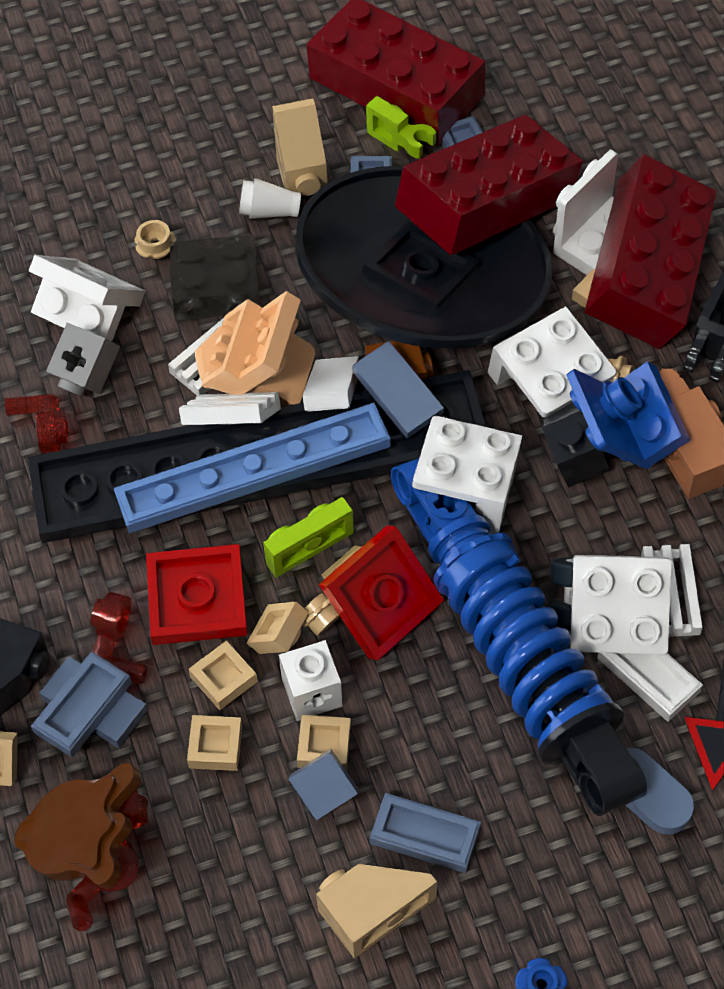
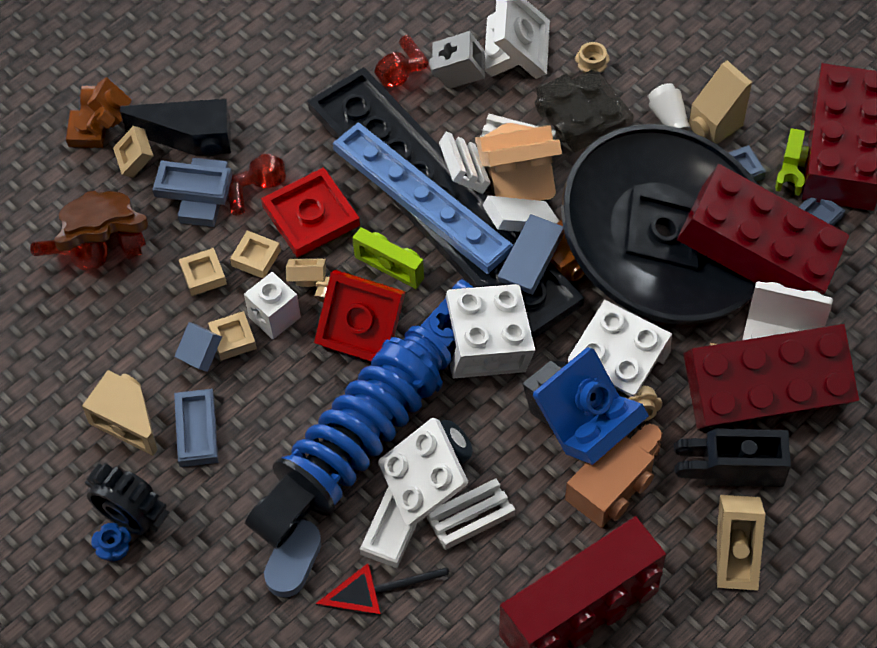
camera: 65 degrees right, 0 degrees up
none -> black gear [85,463,169,535]

